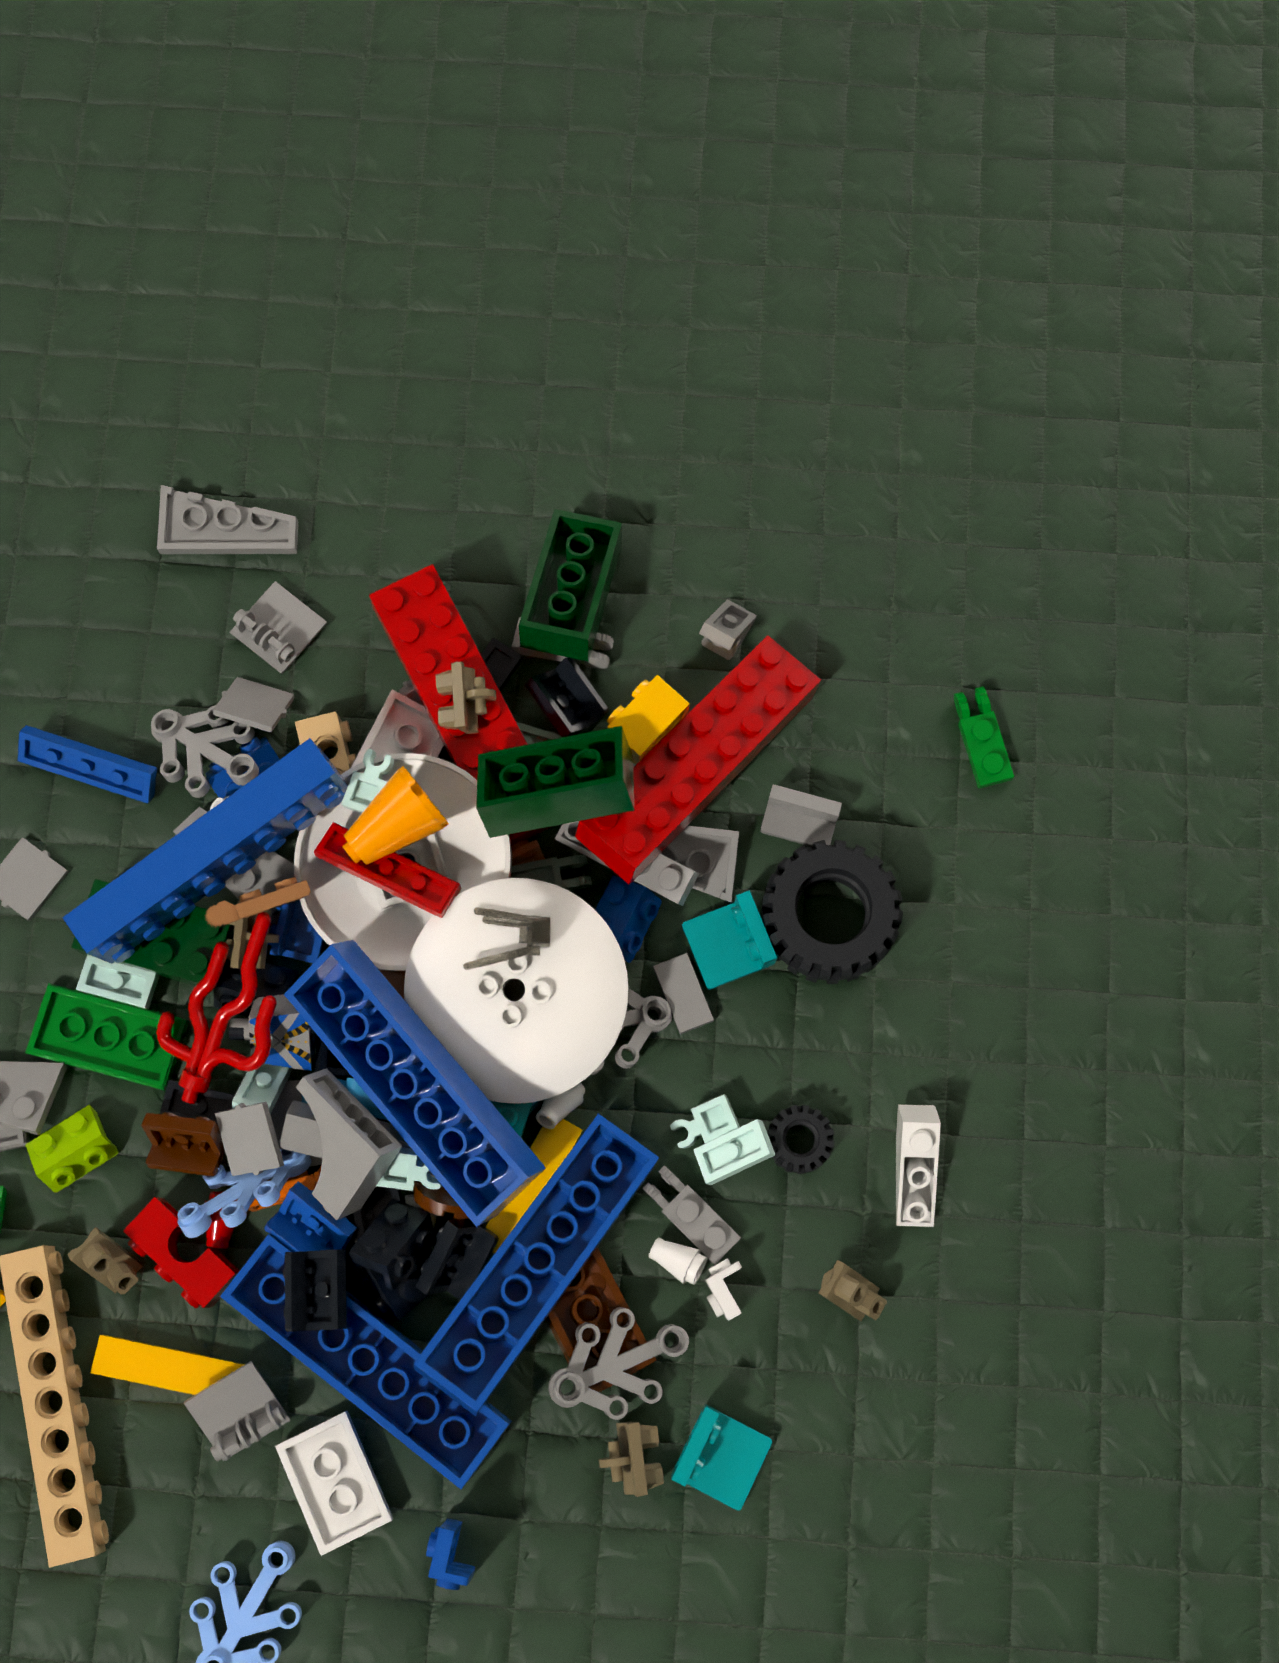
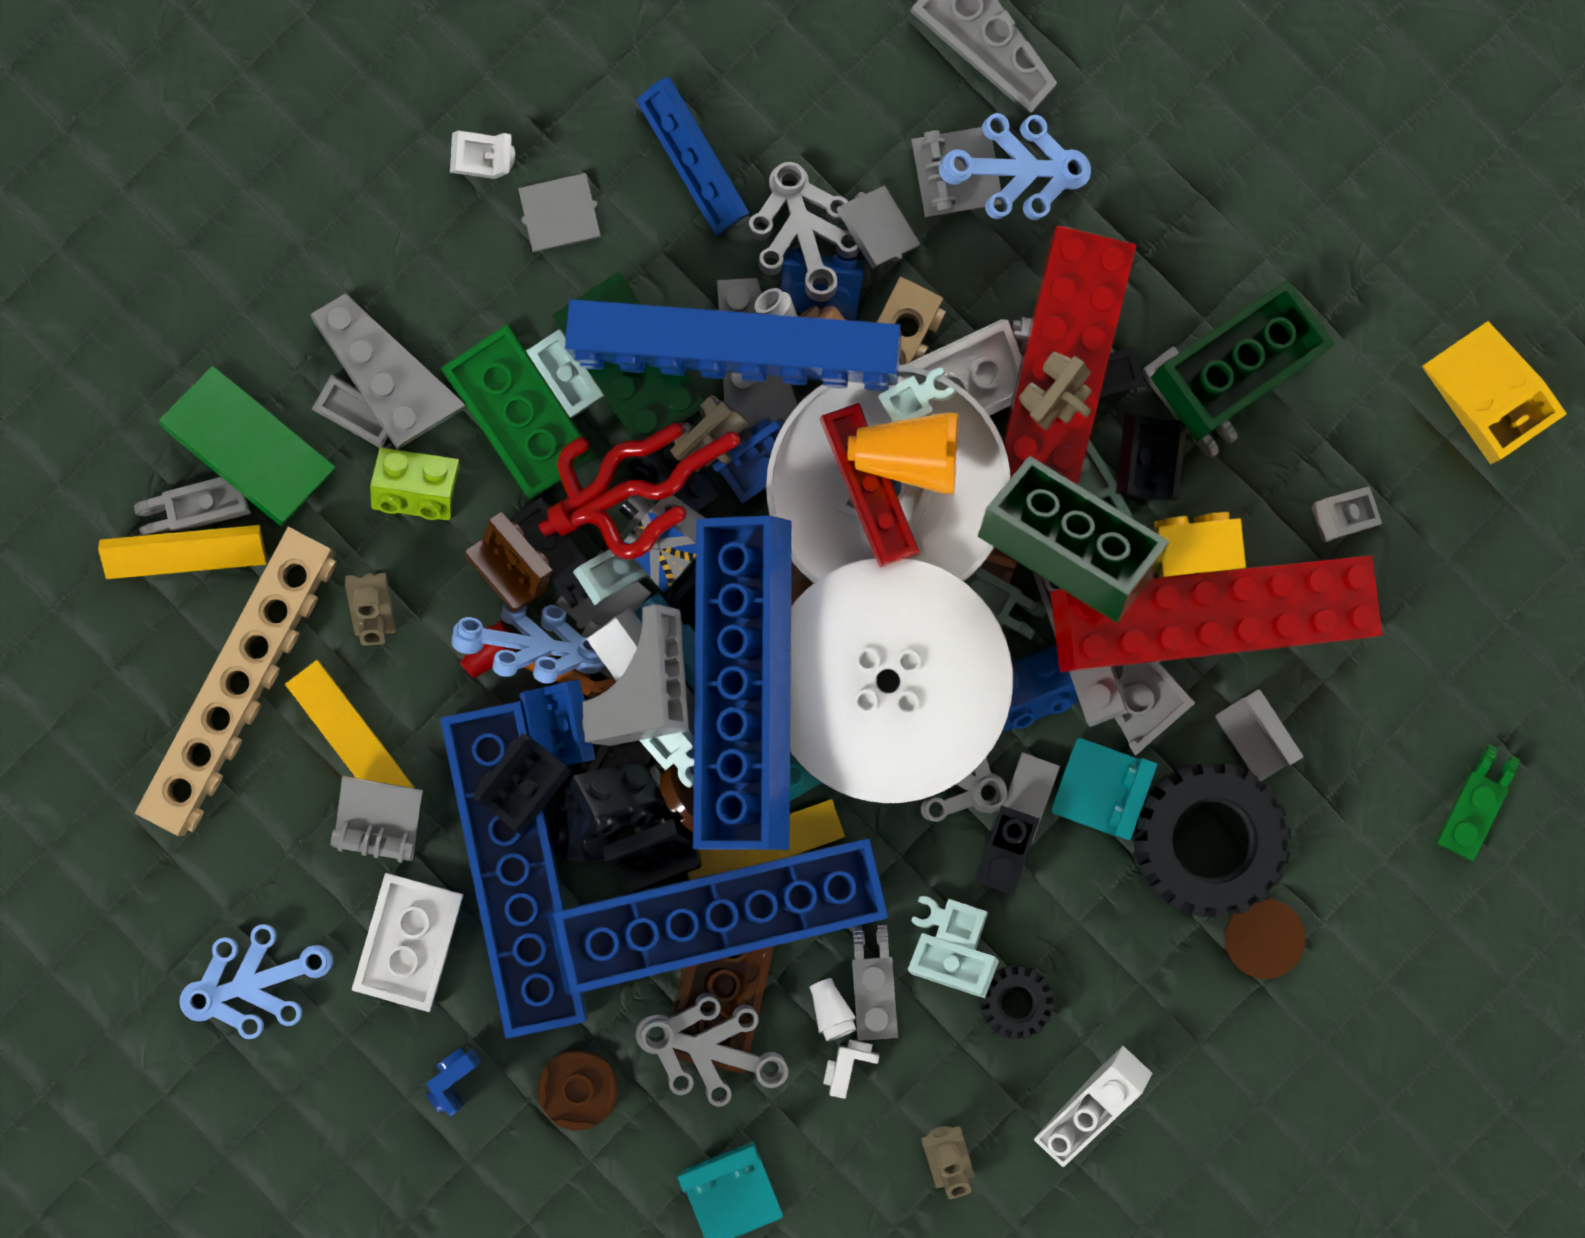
camera: 35 degrees right, 10 degrees up
red arch [123,1197,240,1309] -> none
medium nougat hinge [205,877,311,928] -> none
light grey piece [215,1102,284,1176] -> none
clear smoke plant [463,907,550,970] -> none
white cone [536,1082,585,1129] -> none
dark tan hips [598,1422,664,1497] -> none
none -> reddish brown tile [537,1049,618,1131]
none -> light blue plant [938,113,1091,220]
none -> black slope [973,805,1040,896]
none -> reddish brown tile [1224,899,1305,979]
none -> yellow slope [1422,321,1567,465]

